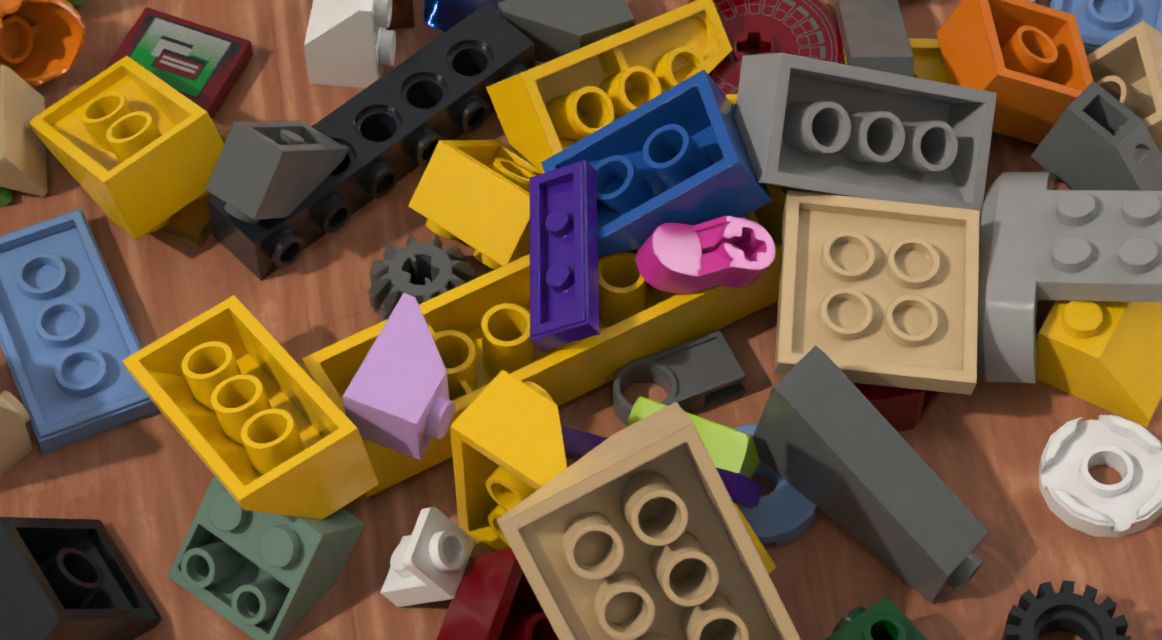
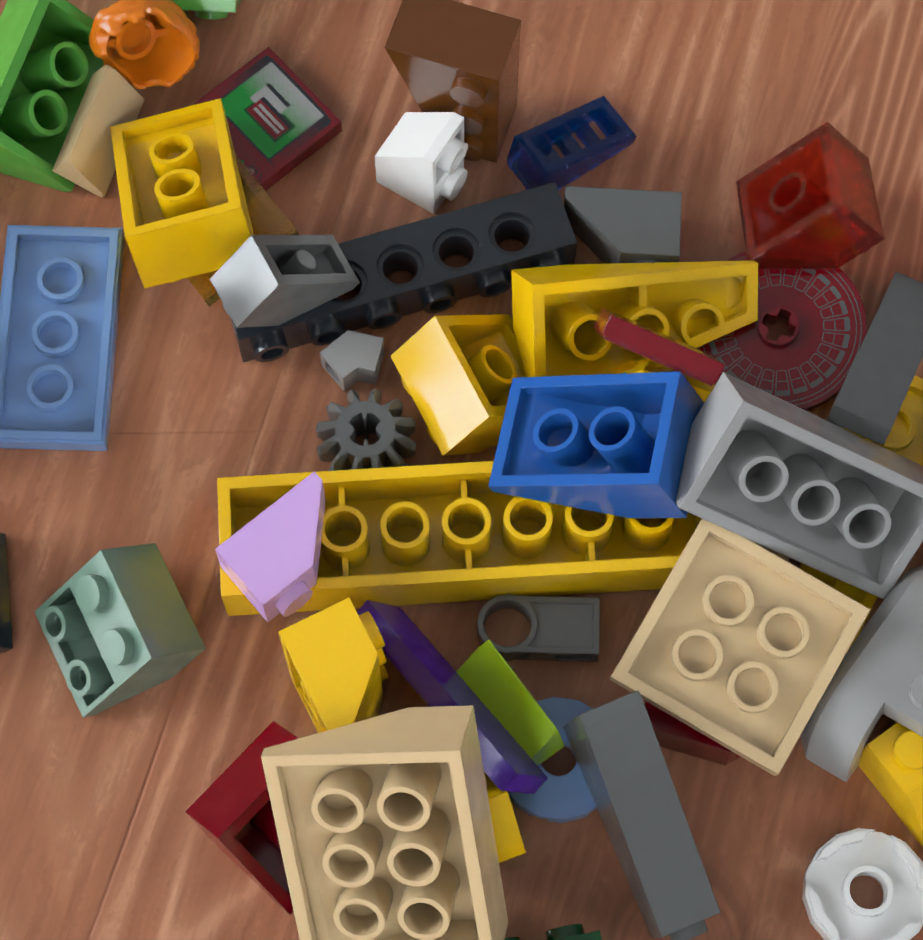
camera: 25 degrees right, 15 degrees up
yellow slope [122,295,379,520] -> none
white bracket [380,507,476,607] -> none
dark purple tile [529,160,600,351] -> none
dark pink piece [636,216,776,295] -> none
none -> light grey piece [319,330,385,392]
none -> dark red tile [594,307,725,386]

